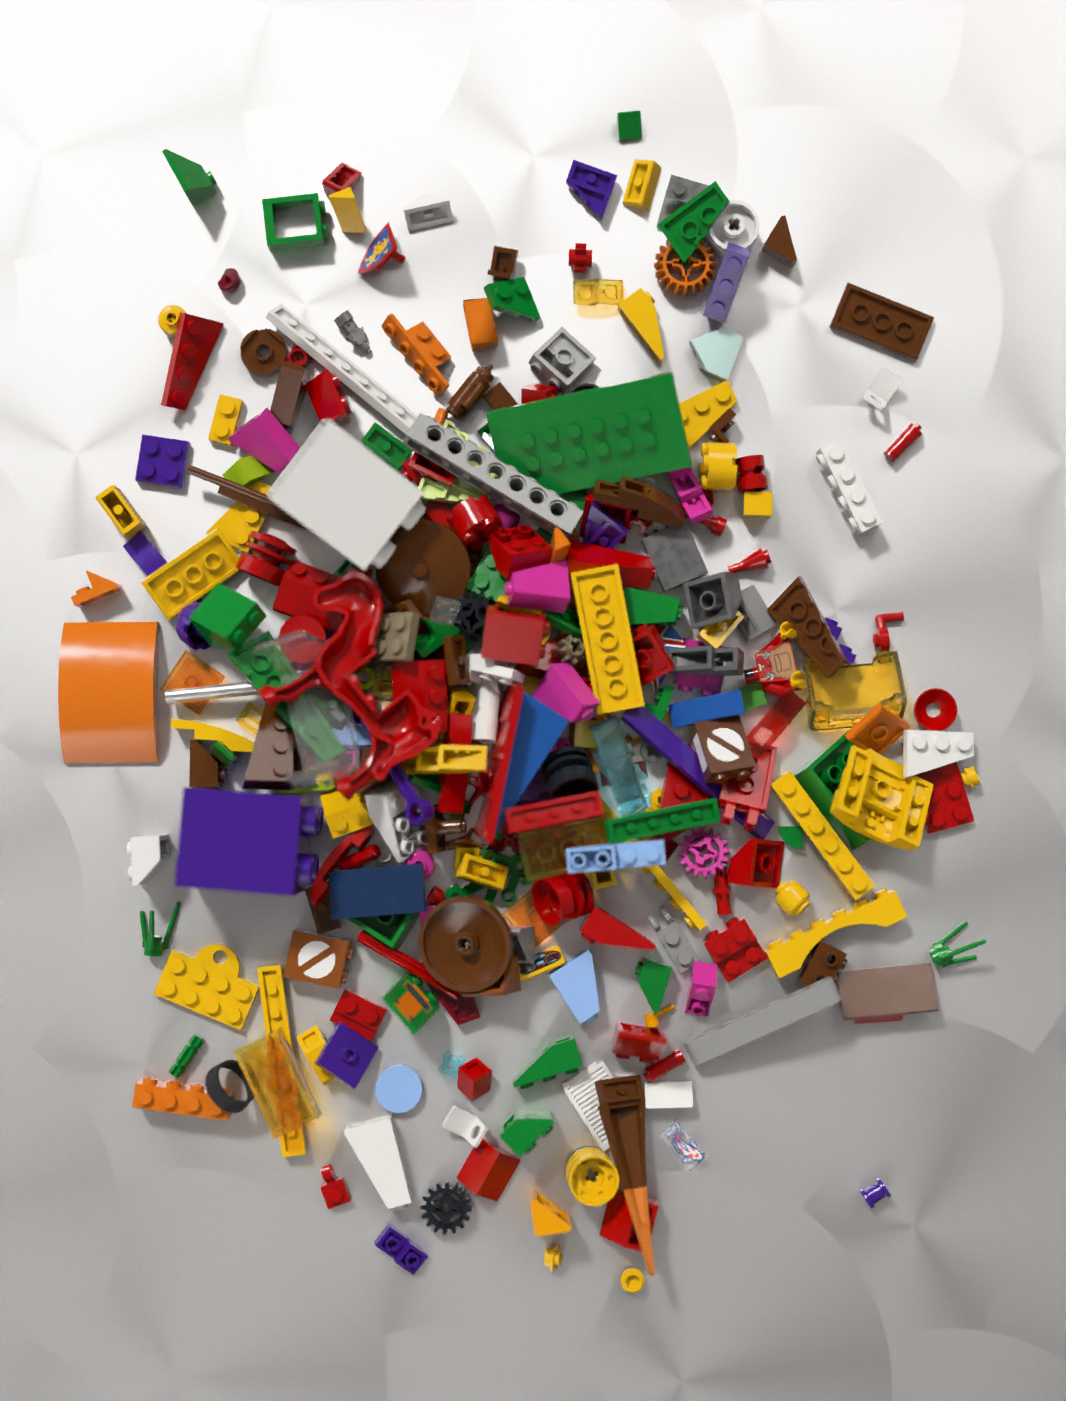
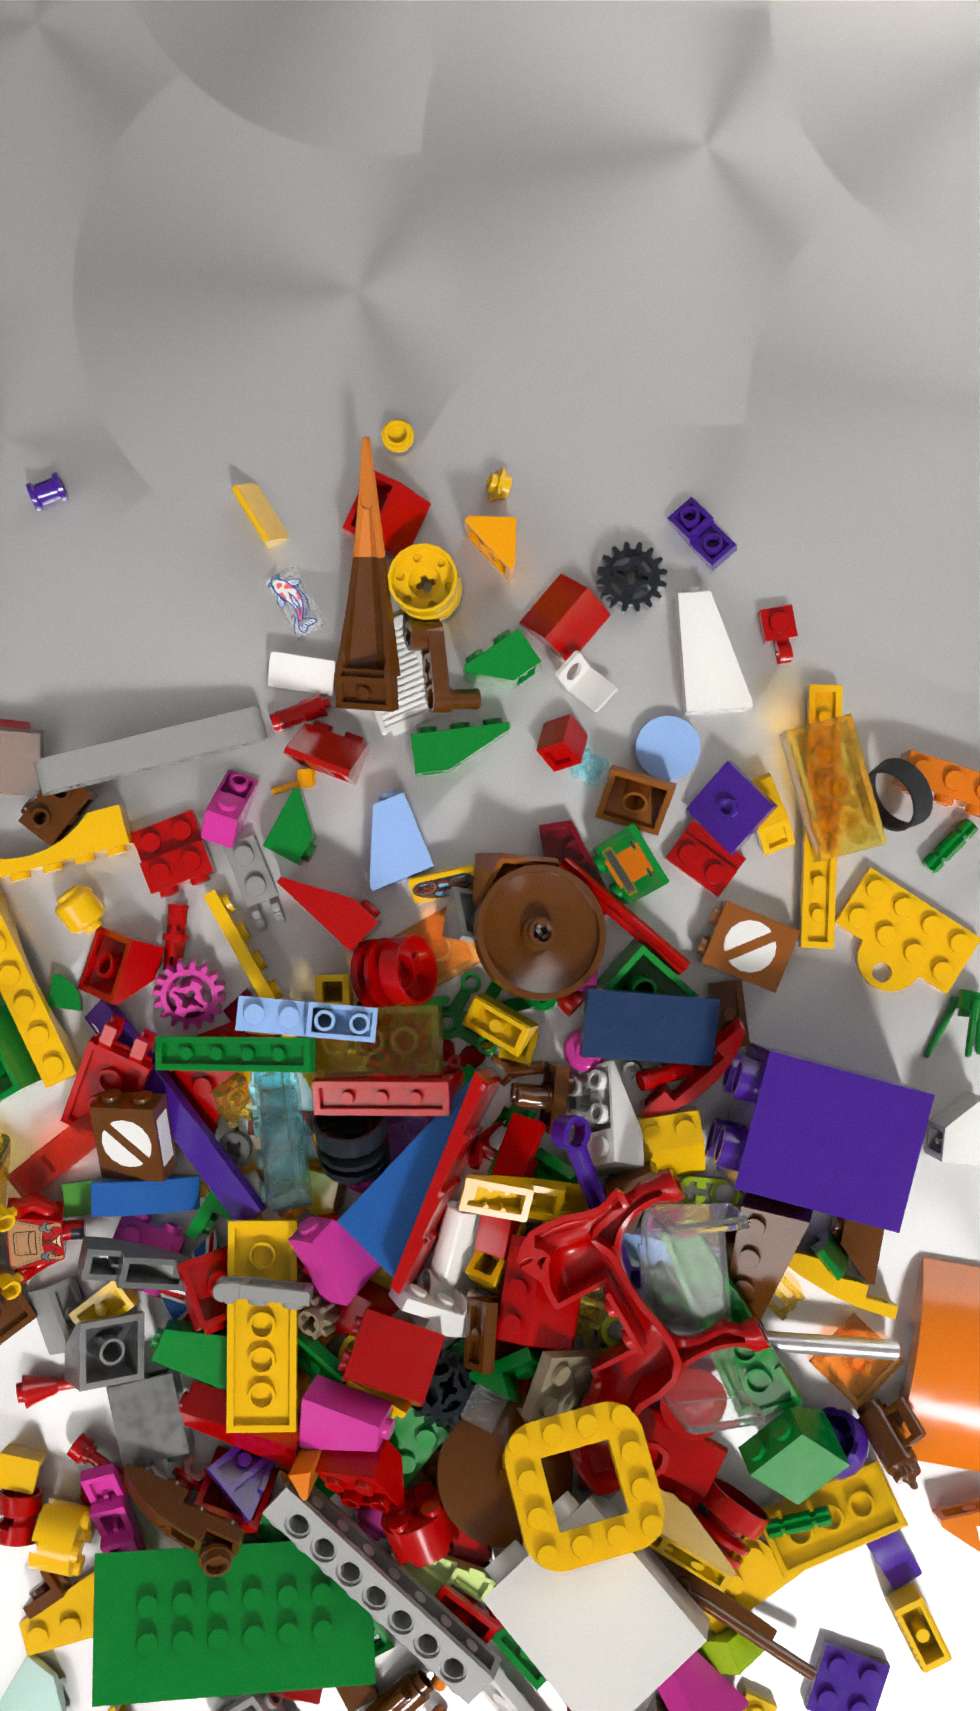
camera: 175 degrees left, 0 degrees up
none -> reddish brown plate [198,1543,233,1577]
none -> clear yellow plate [212,1071,253,1132]
none -> light grey hinge [212,1275,314,1310]
none -> yellow slope [232,483,289,550]
none -> reddish brown beam [404,621,481,713]
none -> yellow plate [502,1402,665,1572]
none -> dark orange slope [595,765,676,836]
none -> yellow slope [648,1489,736,1593]
none -> green axle [766,1506,832,1539]
none -> reddish brown piece [857,1397,927,1490]

